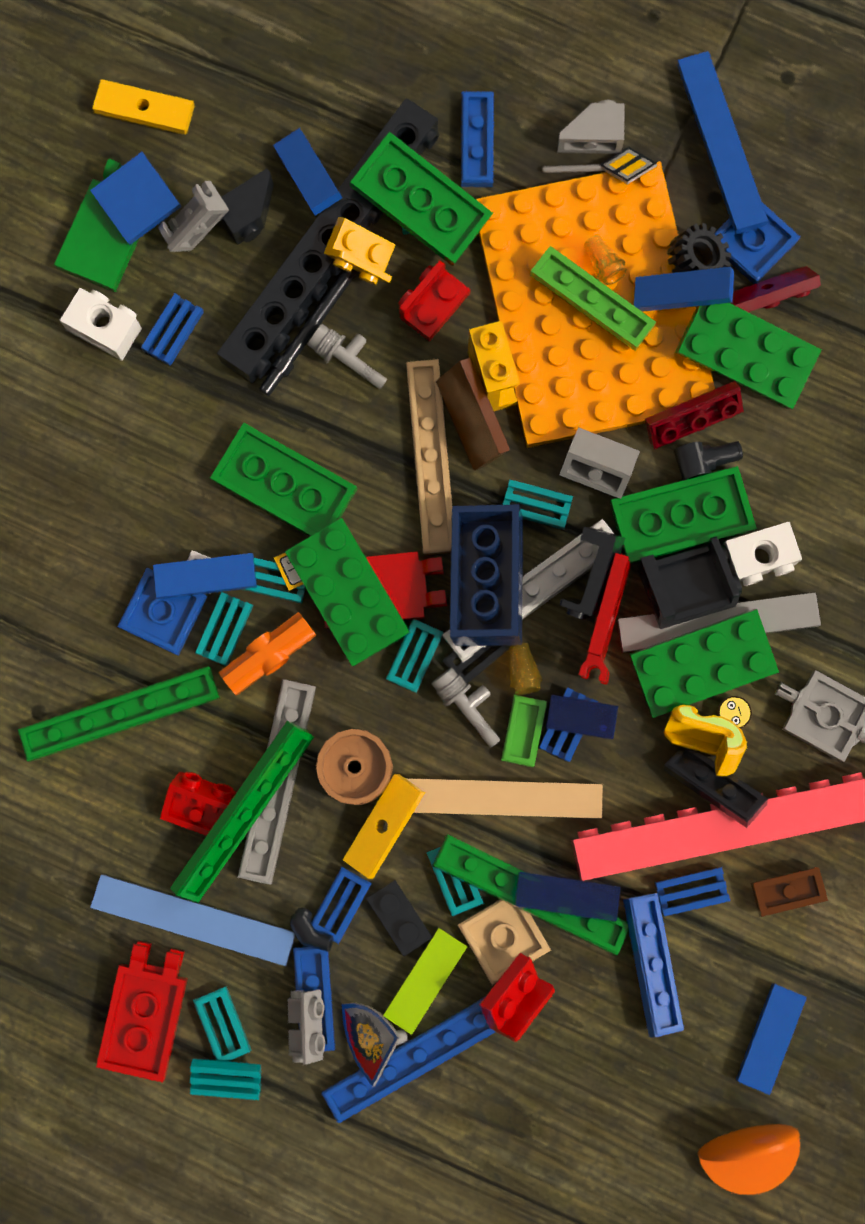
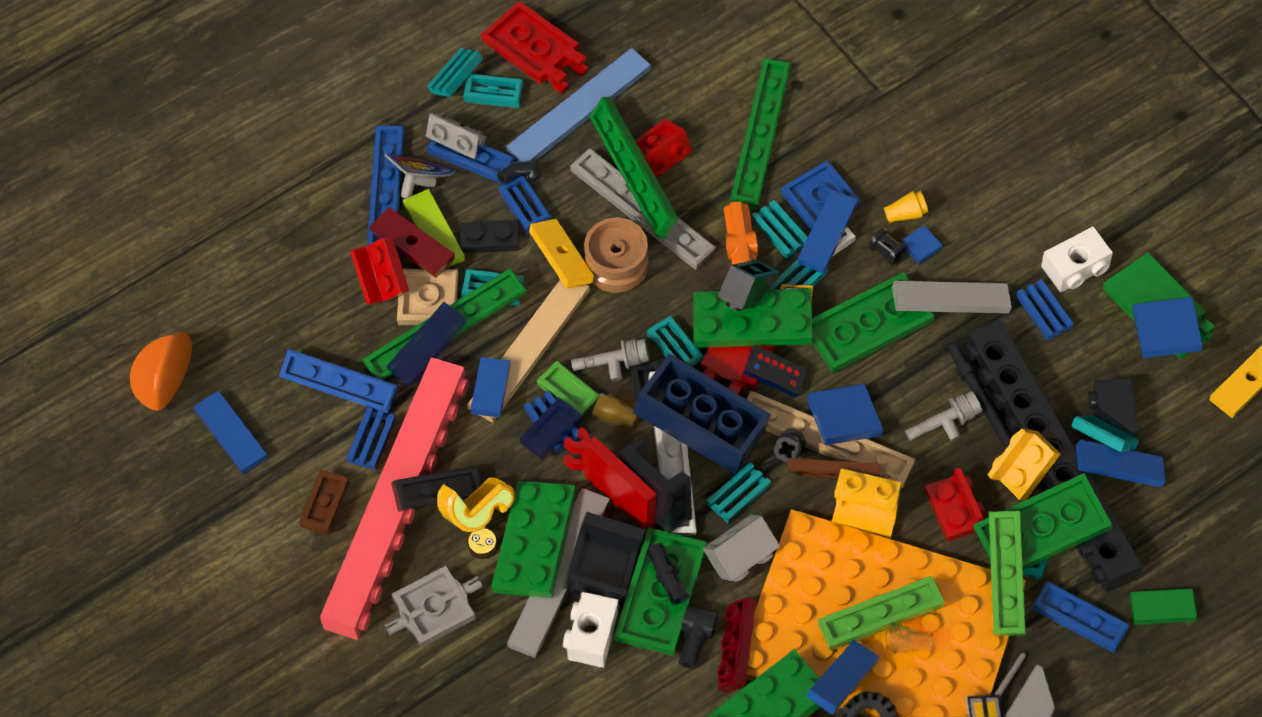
camera: 120 degrees right, 20 degrees down
light grey hinge [159,181,229,252] -> none
none -> dark red tile [370,207,455,278]
none -> blue tile [471,357,510,418]
none -> black pin [646,543,689,605]
none -> black slope [717,260,780,311]
none -> black tile [742,345,807,398]
none -> black bush [774,428,806,463]
none -> blue tile [807,384,883,446]
none -> black bush [869,228,908,266]
none -> yellow cone [884,191,928,224]
none -> light grey tile [892,281,1012,313]
none -> blue tile [901,226,942,265]
none -> bright green plate [989,511,1025,636]
none -> teal tile [1071,414,1139,452]
none -> green tile [1130,589,1197,625]

